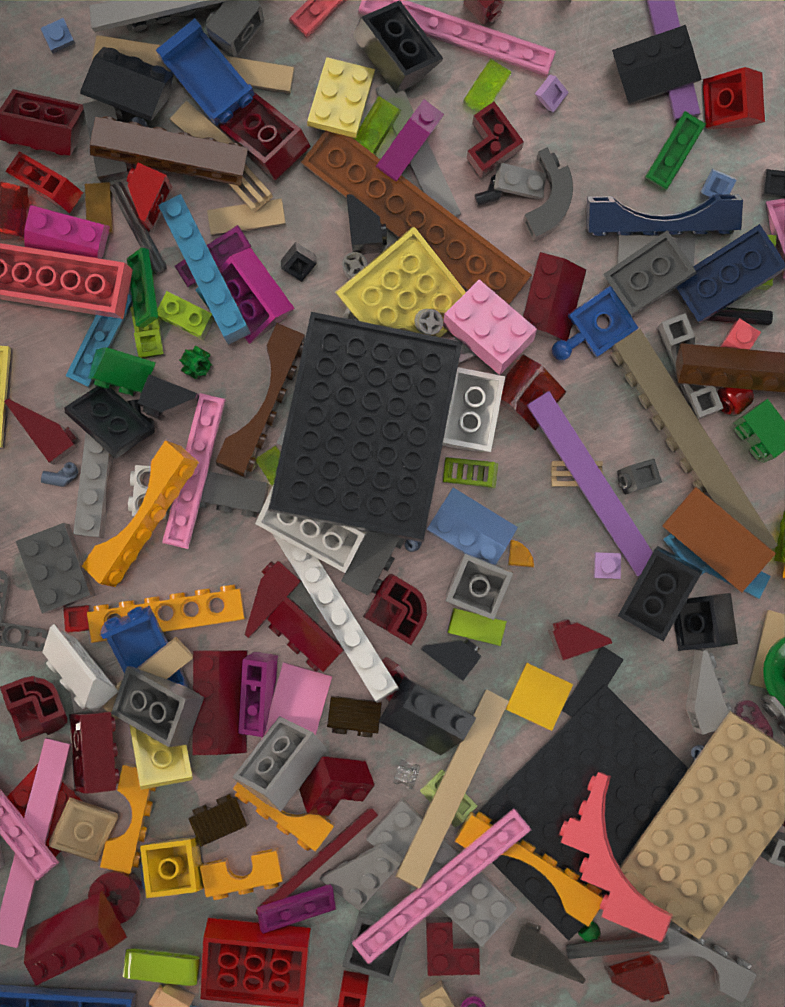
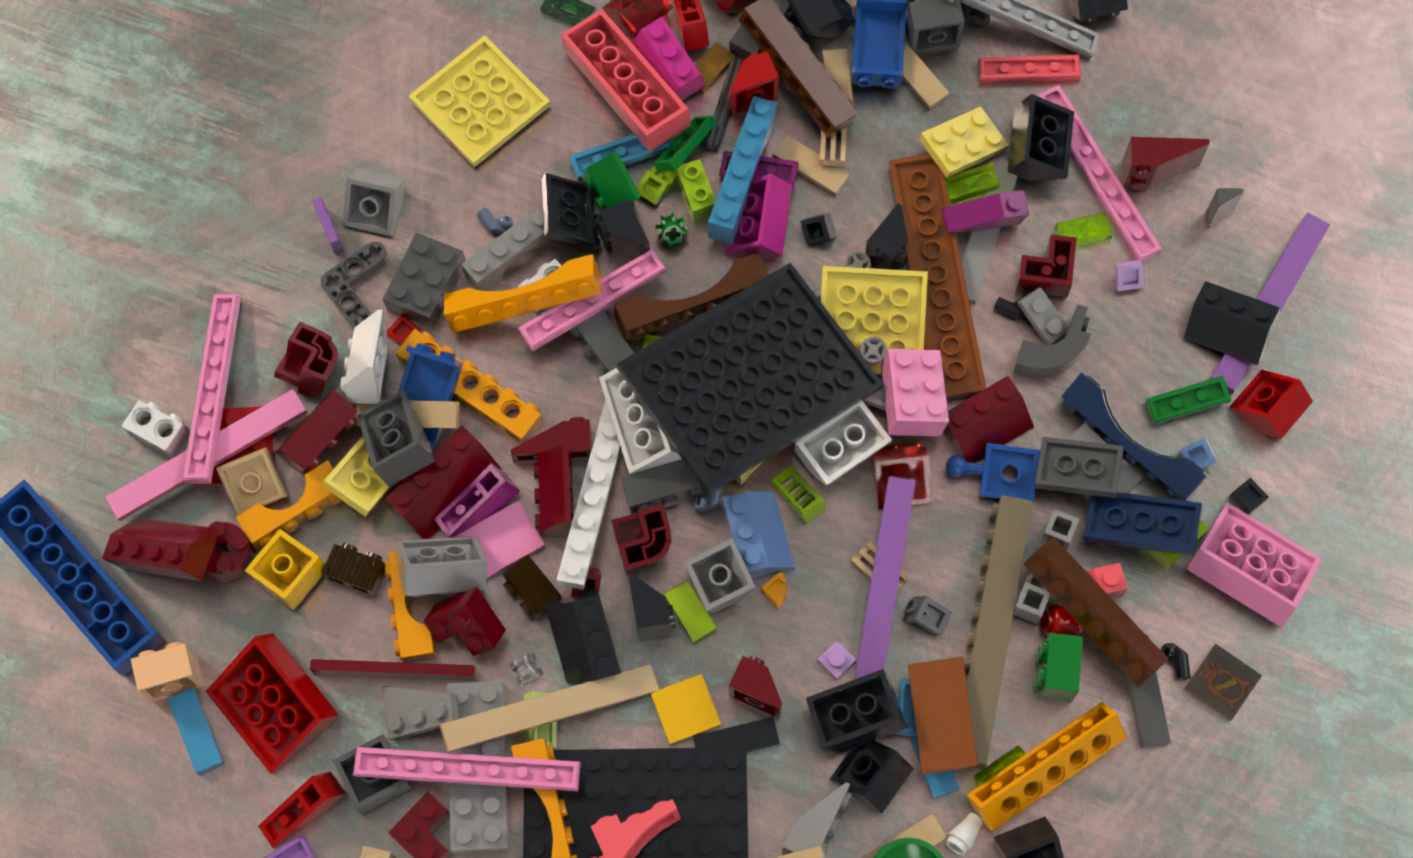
camera: 45 degrees right, 15 degrees down
dark red slope [4,399,78,465] -> none
lime beam [123,948,200,986] -> none
light orange arch [200,847,284,900] -> none
dark red slope [219,92,311,180] -> none
magenta tile [257,884,336,933] -> none
black axle [707,307,773,325] -> none

